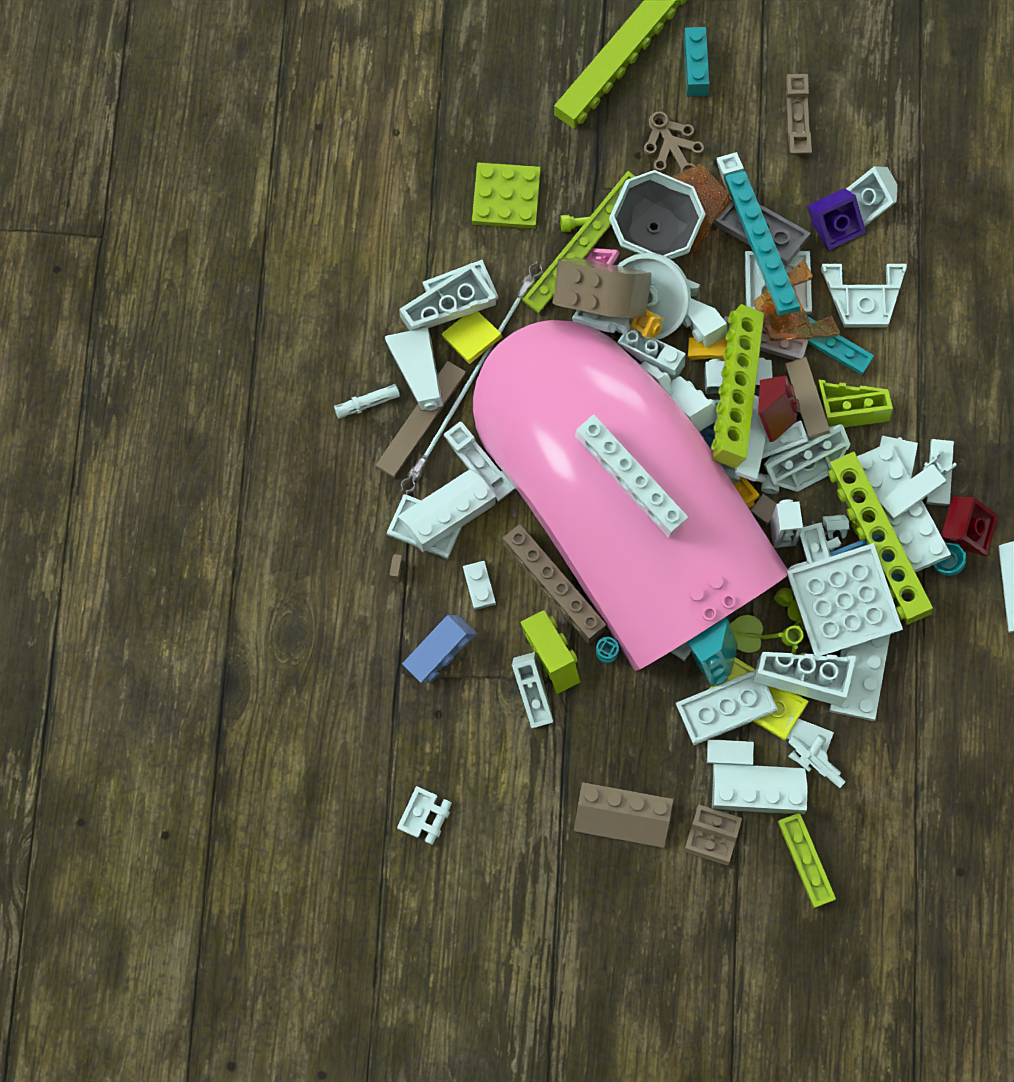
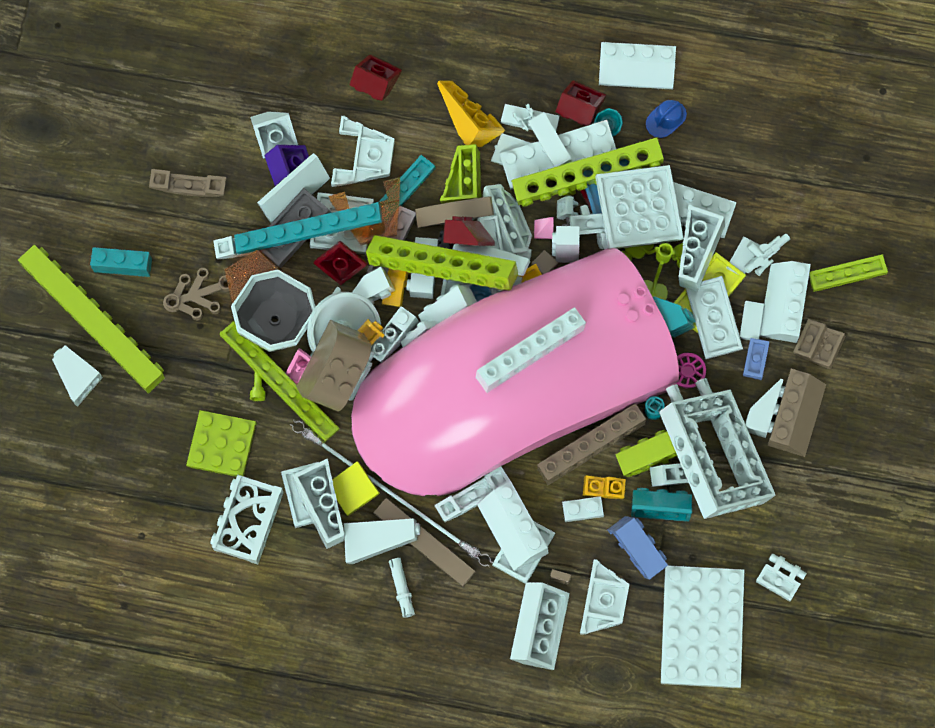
camera: 80 degrees left, 0 degrees up
none -> light aqua slope [52,346,103,406]
none -> light aqua fence [211,475,284,565]
none -> light aqua tile [257,153,330,223]
none -> dark red slope [313,241,367,285]
none -> dark red slope [349,55,402,101]
none -> yellow wedge [437,81,505,147]
none -> light aqua slope [510,582,570,670]
none -> bright pink slope [534,217,553,239]
none -> light aqua wing [580,559,629,635]
none -> yellow slope [583,475,626,499]
none -> teal slope [631,488,692,522]
none -> blue piece [646,100,687,138]
none -> light aqua brick [659,378,776,519]
none -> light aqua plate [661,566,744,688]
none -> dark pink wheel [677,353,706,389]
none -> medium blue plate [743,338,769,380]
none -> light aqua slope [745,379,785,438]

